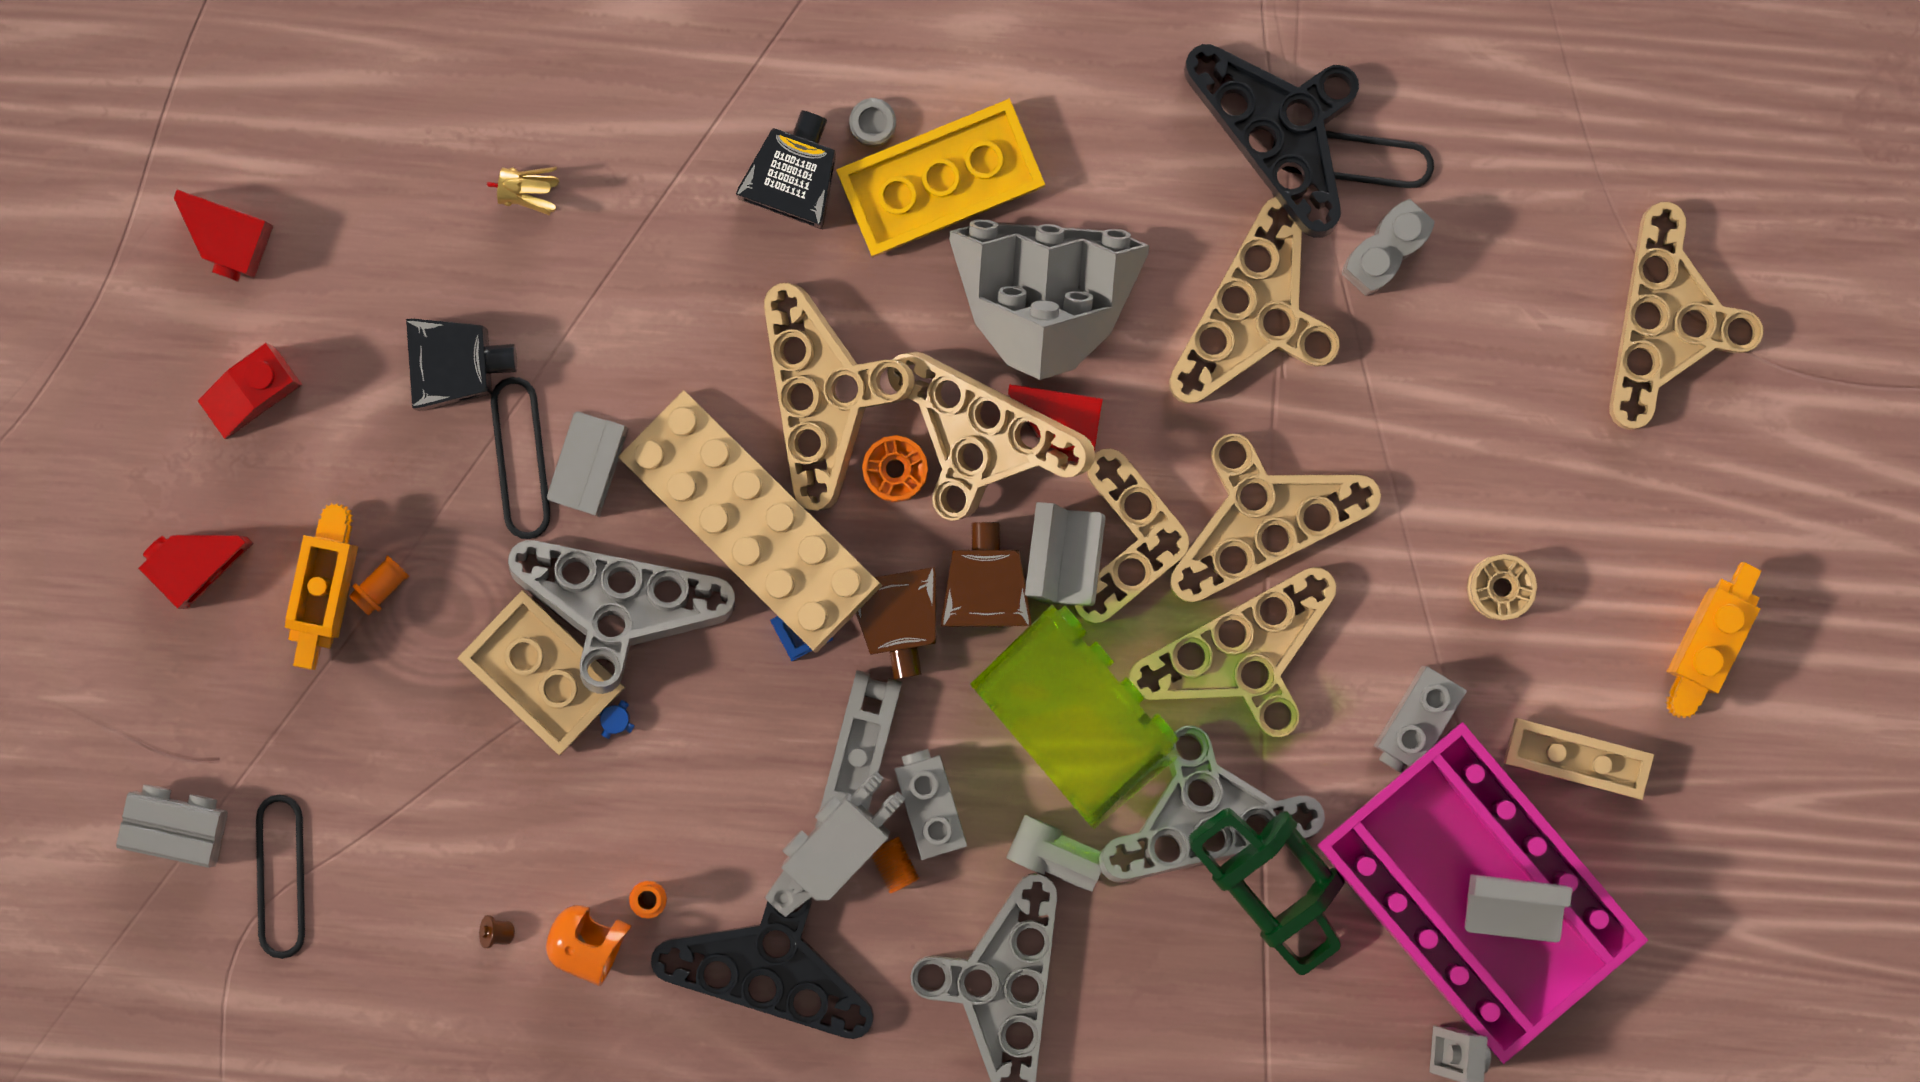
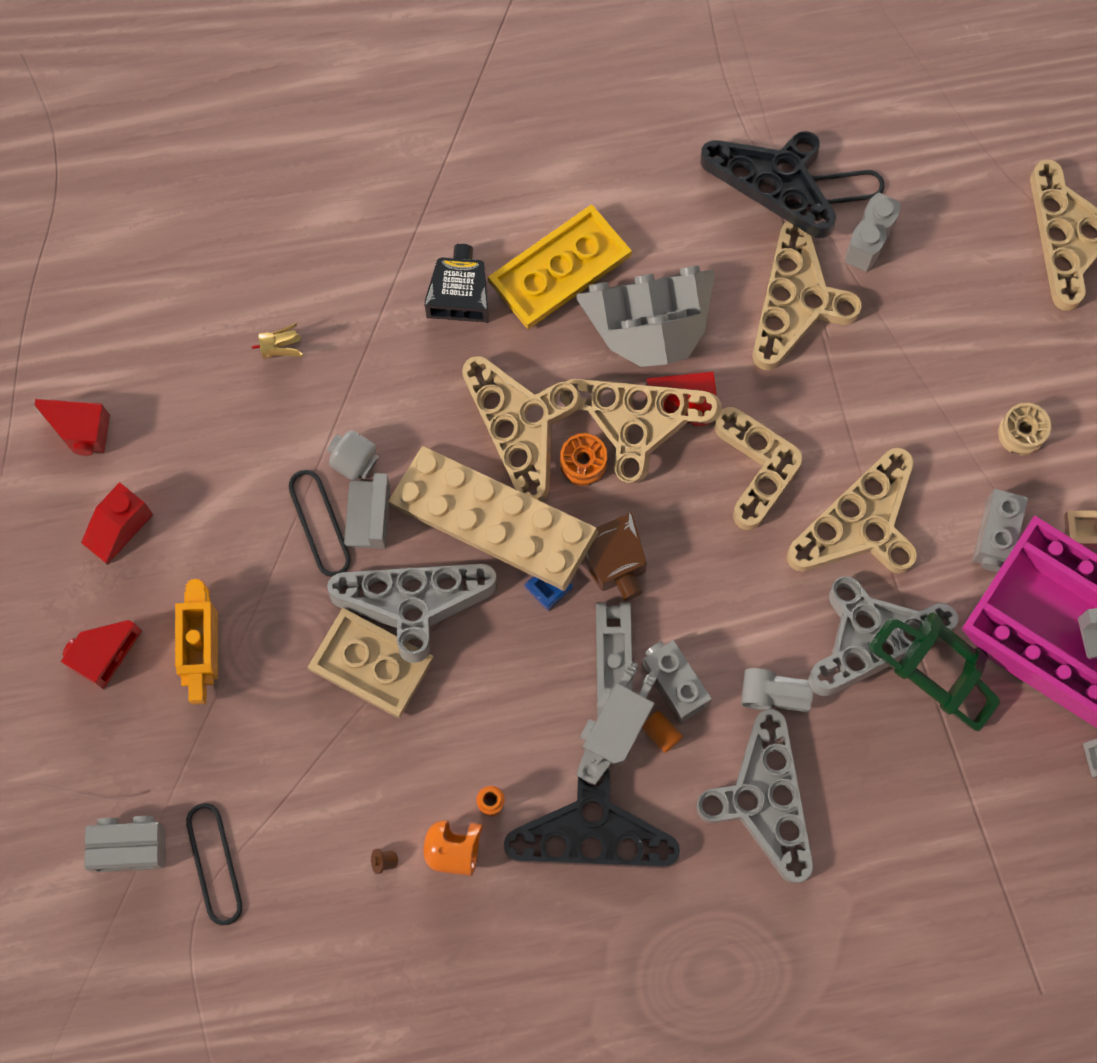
camera: 20 degrees left, 15 degrees down
orange pin [349,555,409,615] -> none
black torso [406,319,517,411] -> none
blue piece [599,700,635,739] -> none
light grey tile [849,98,896,147] -> none
reddish brown torso [941,522,1031,627] -> none
clear neon green windscreen [970,605,1180,829] -> none
light grey panel [1025,502,1105,606] -> none
tan beam [1170,434,1381,602] -> none
none -> light grey head [326,430,379,481]

